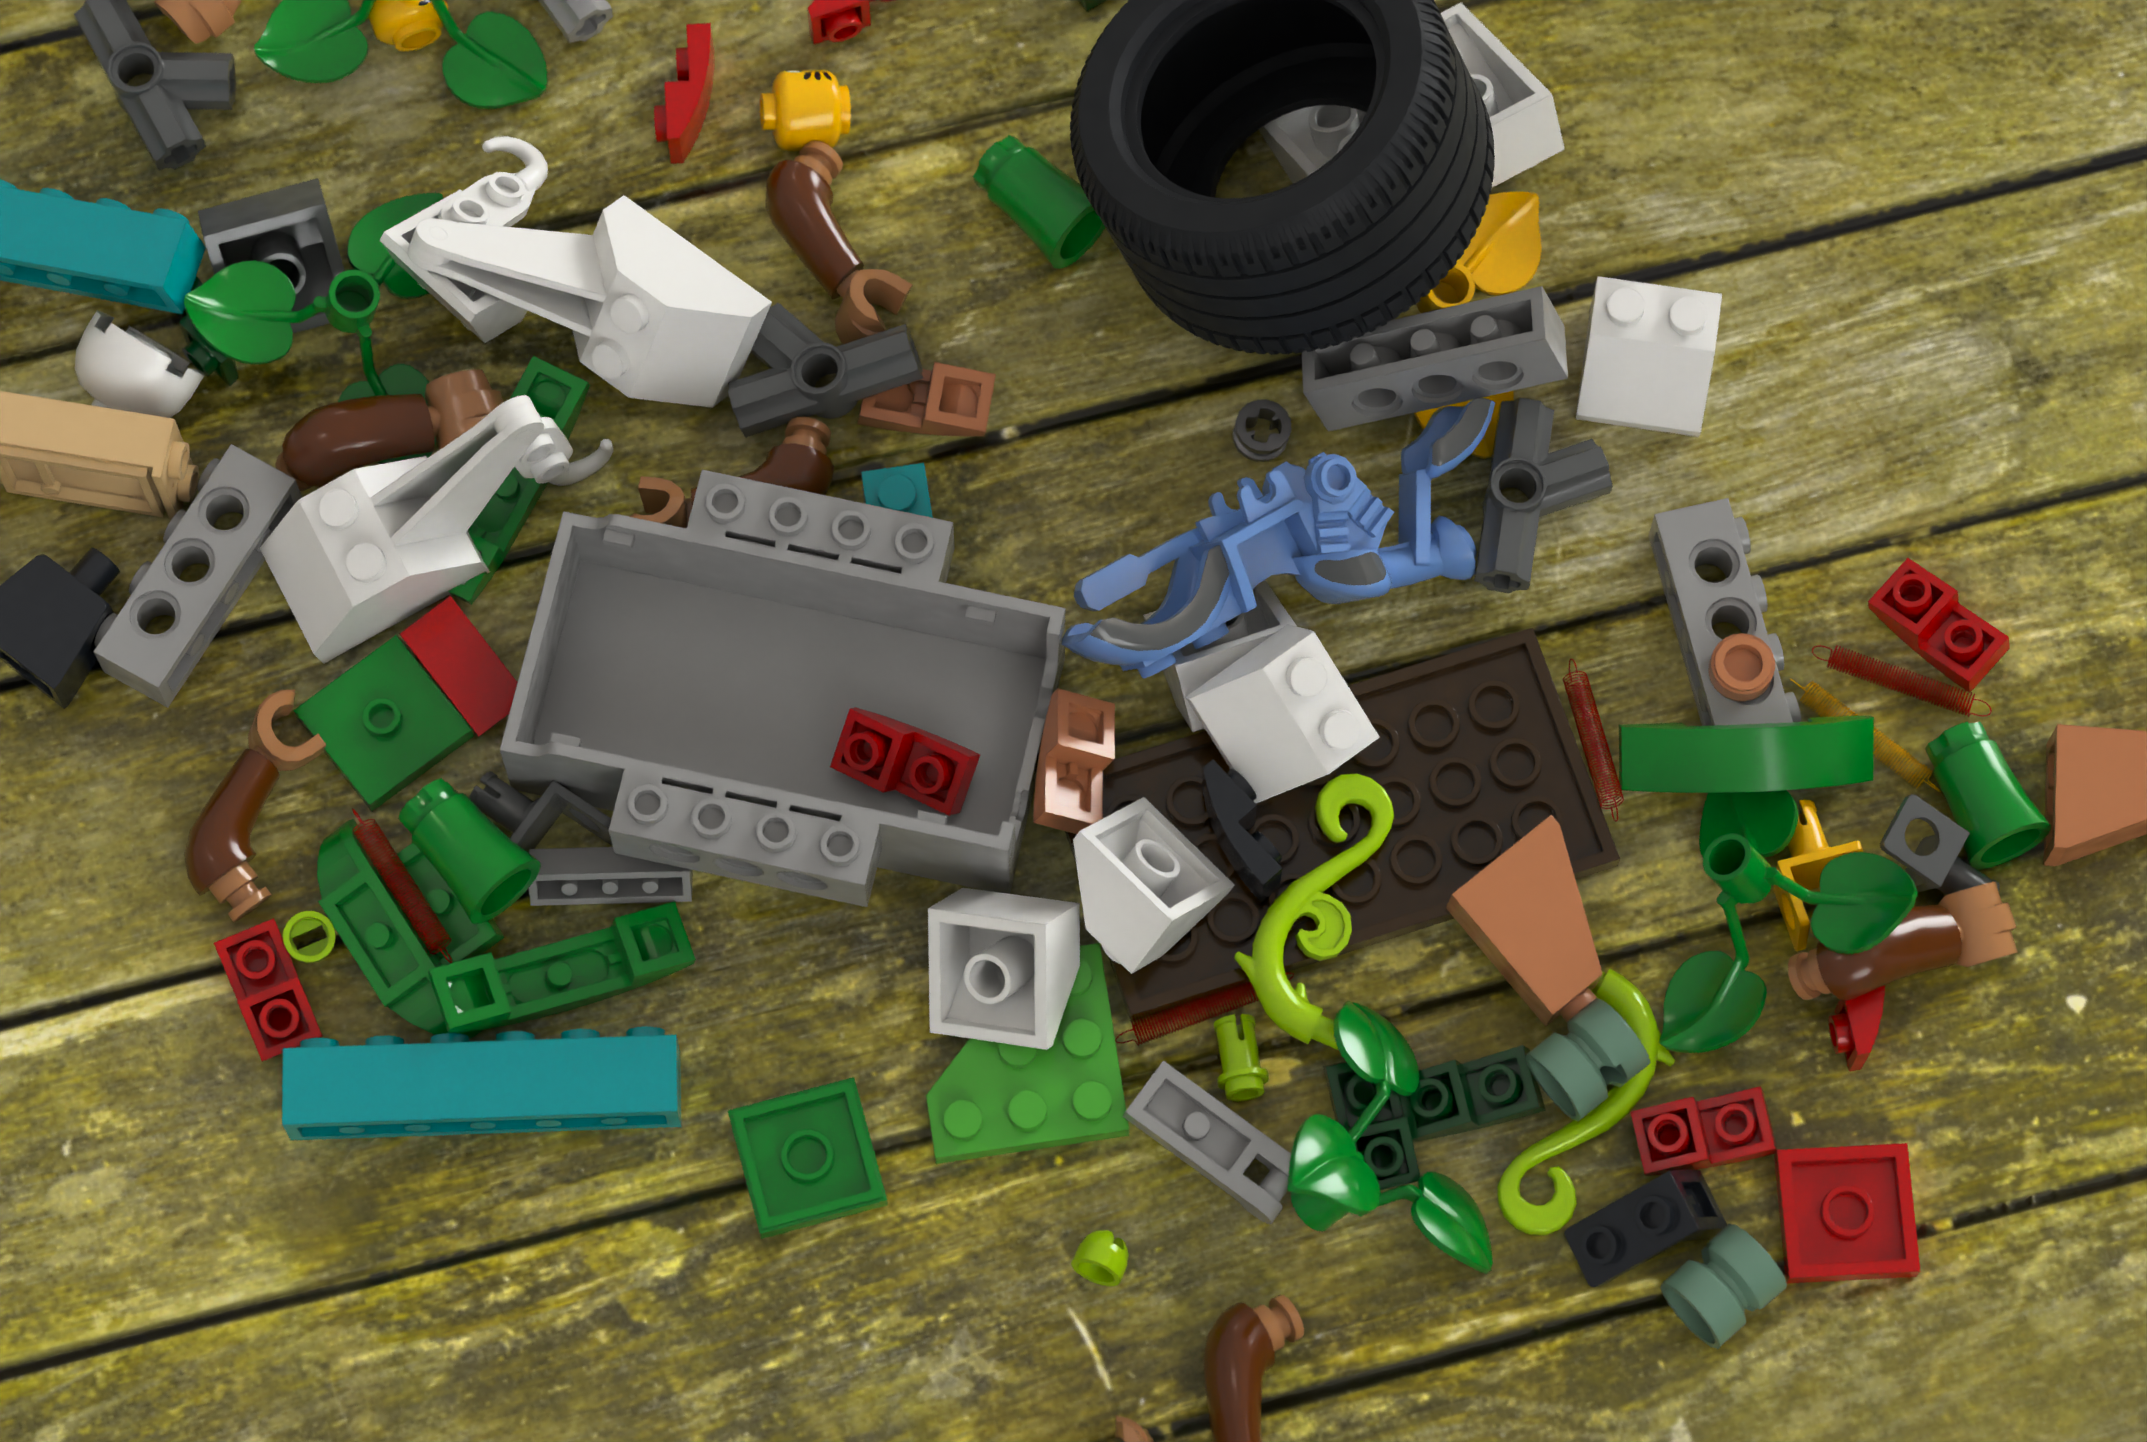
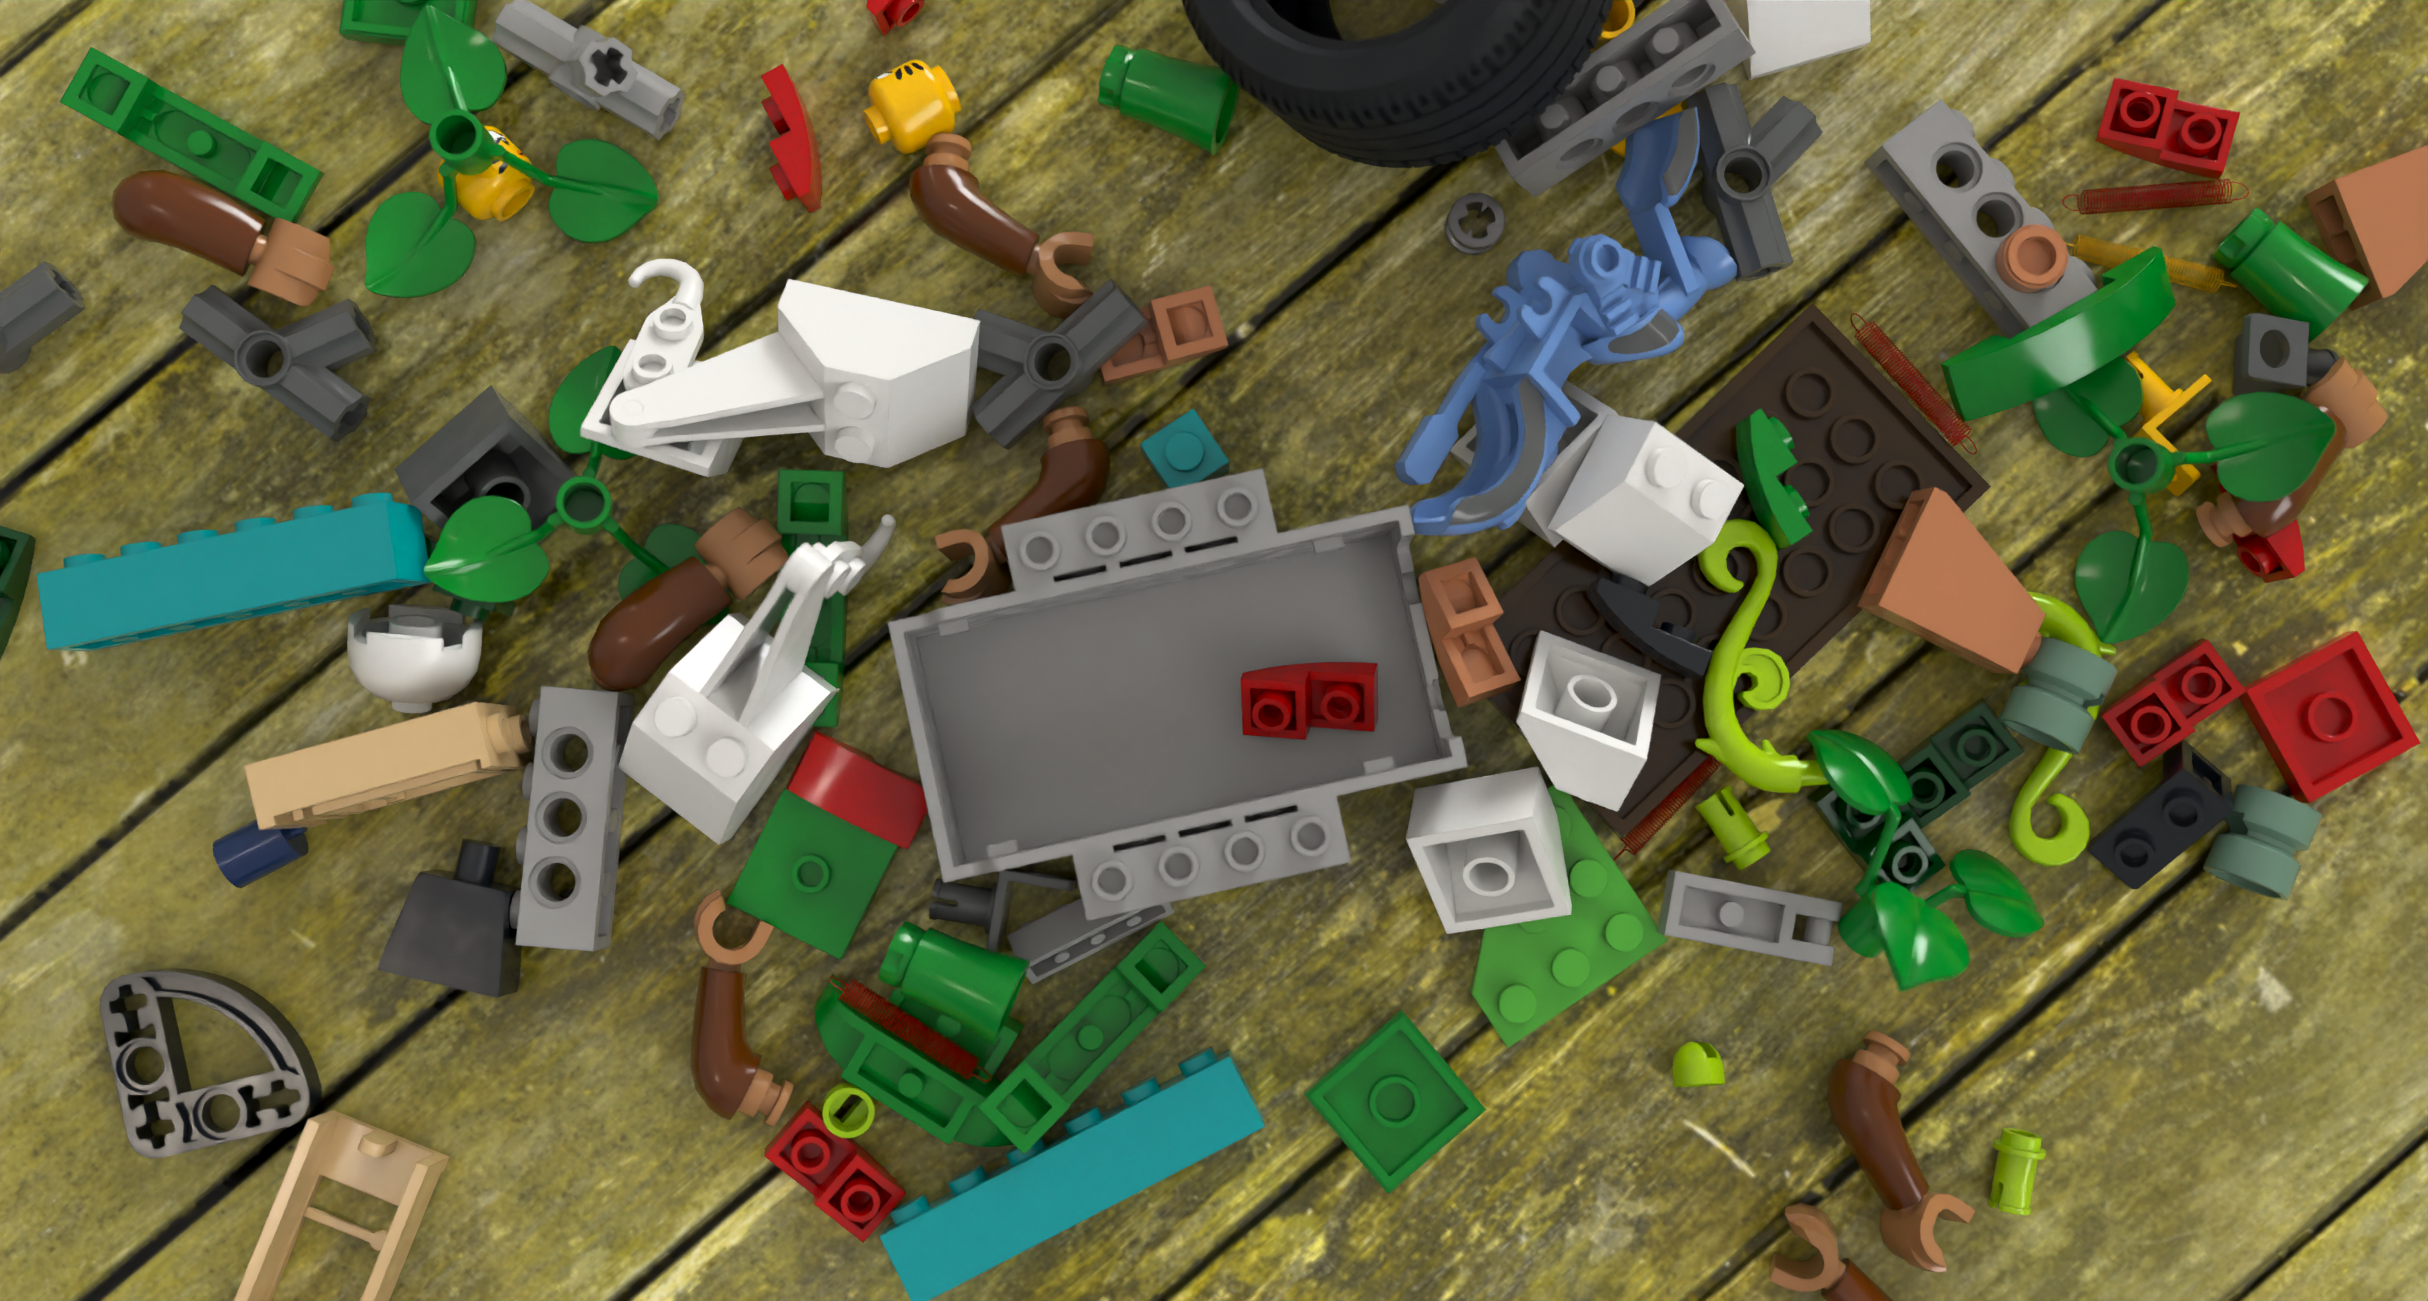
camera: 20 degrees left, 15 degrees up
none -> green slope [1736,408,1813,551]

